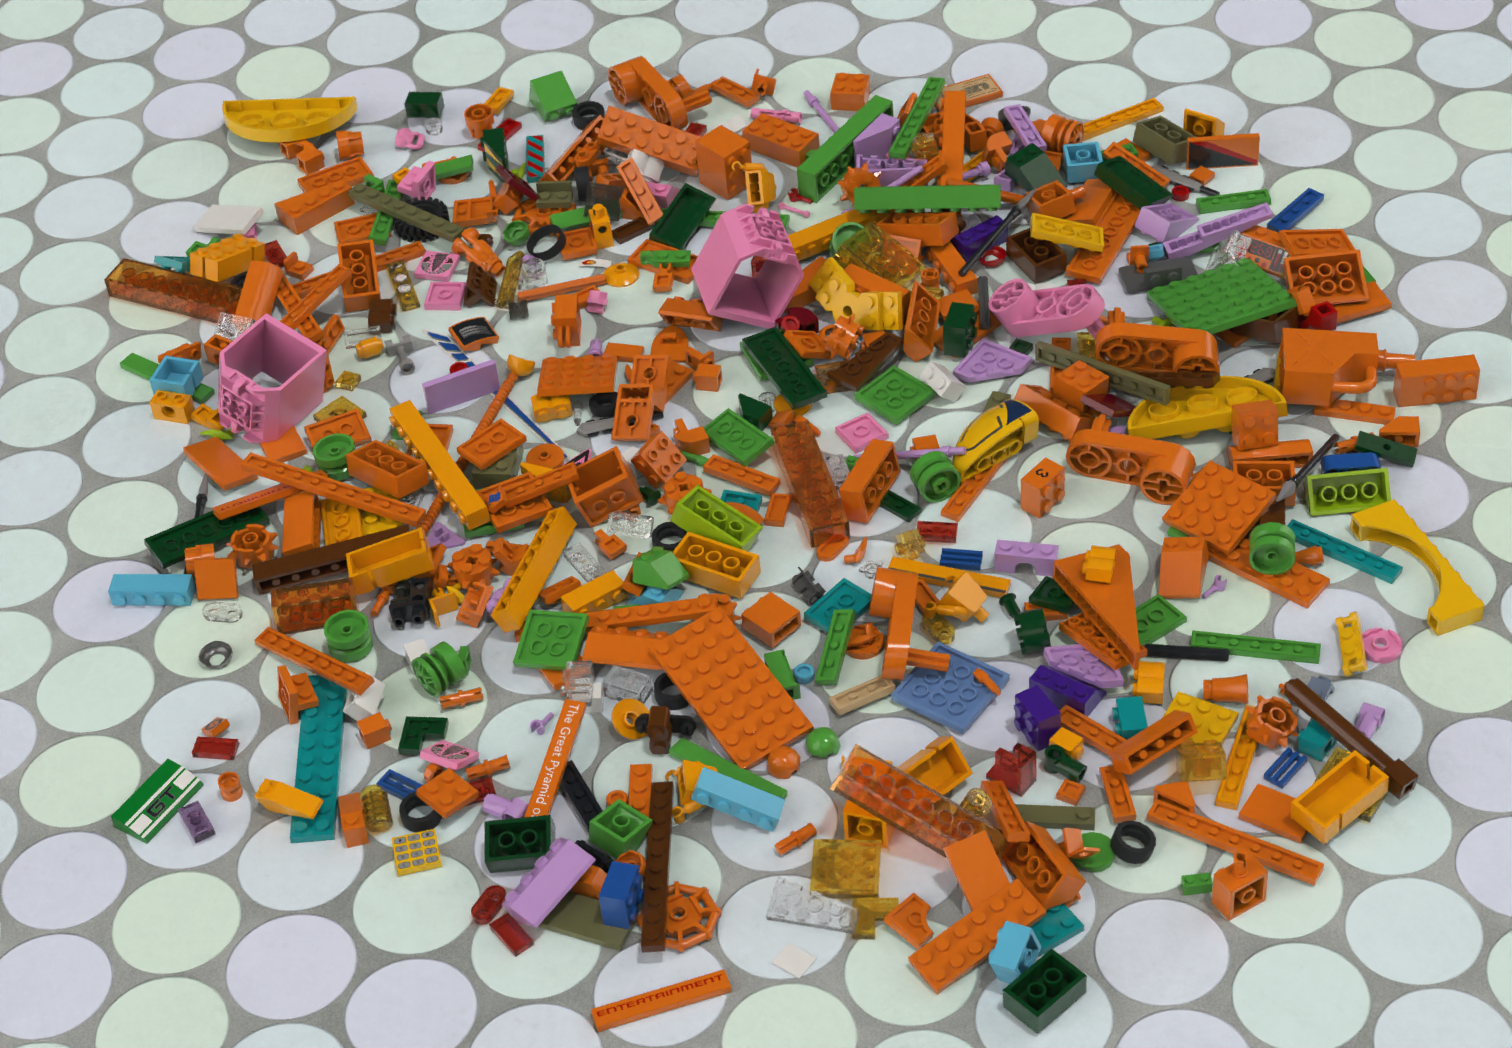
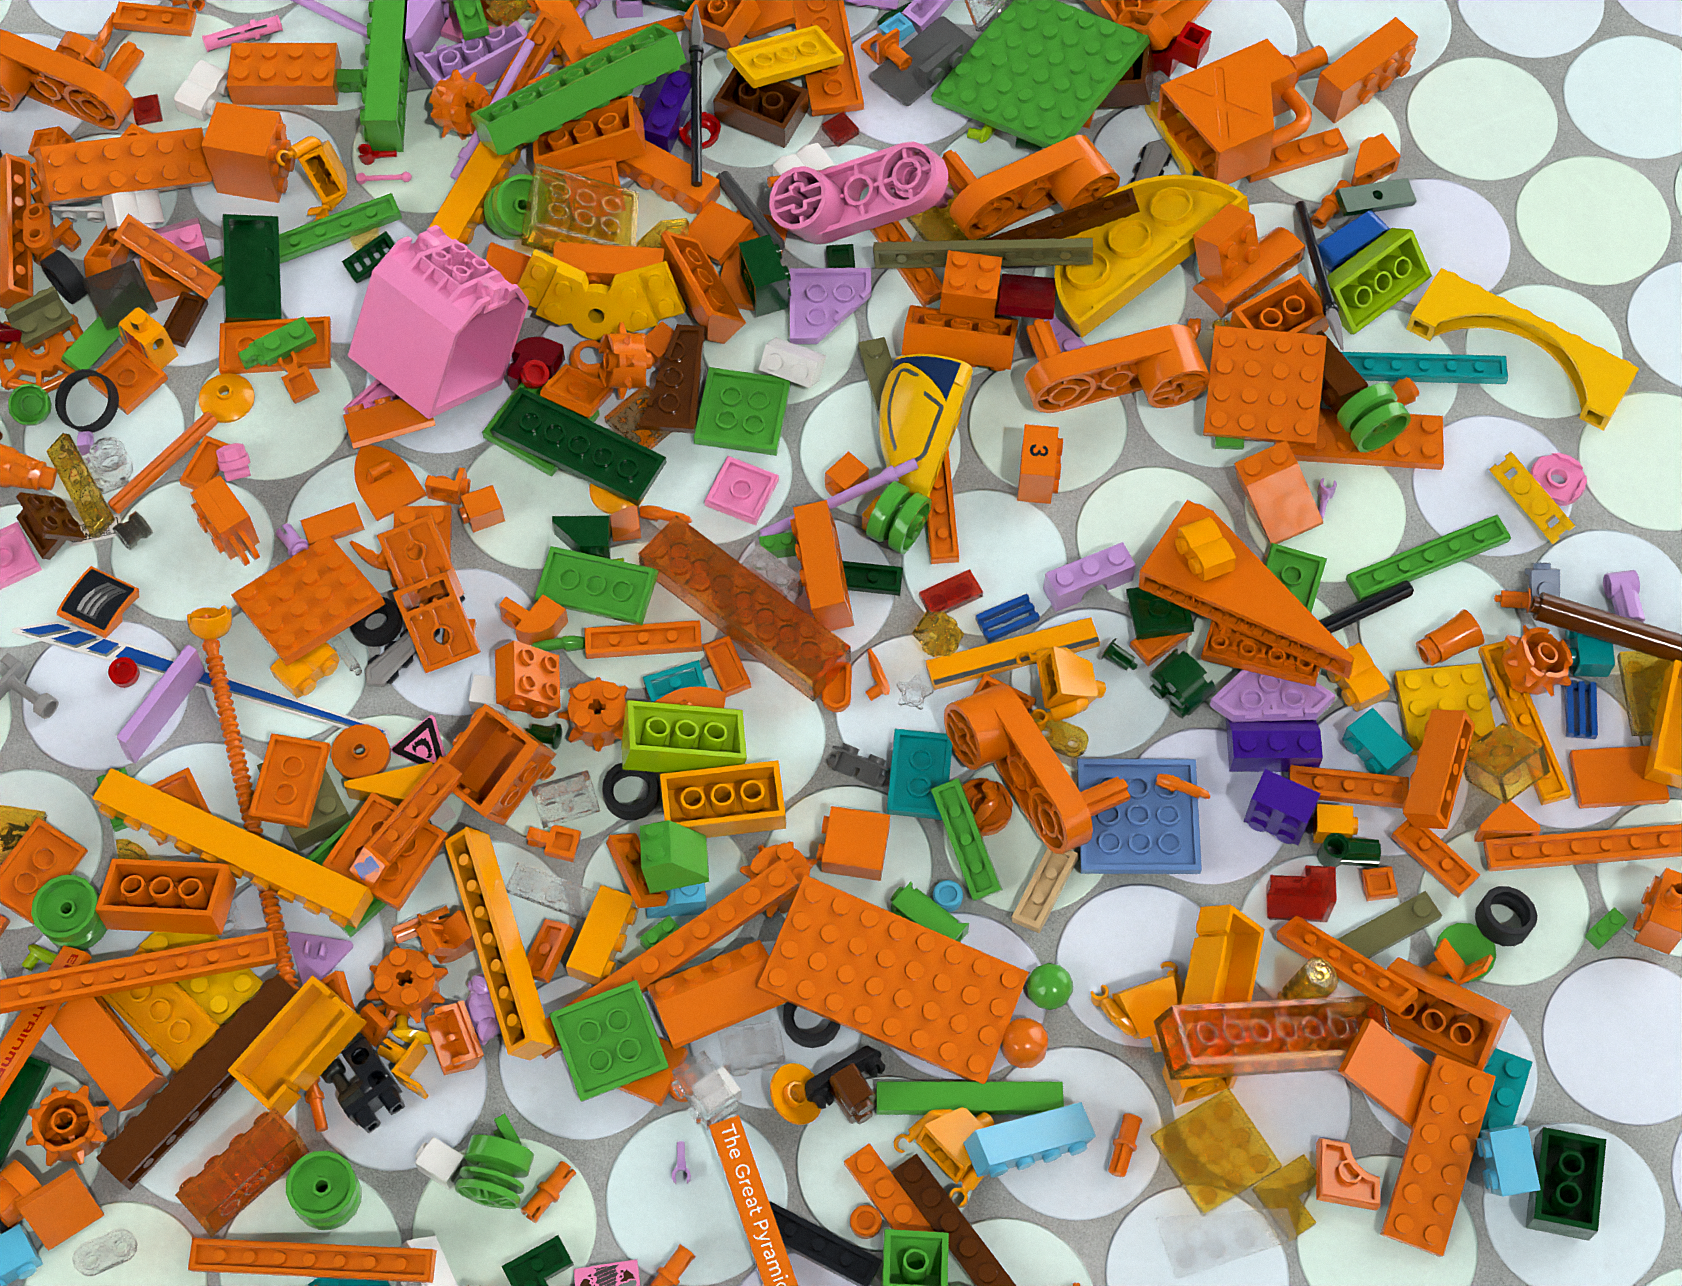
camera: 40 degrees left, 20 degrees up
white sticker [578,259,611,268] -> none
clear piece [759,391,776,412] -> none
orange wheel [921,268,940,294] -> none

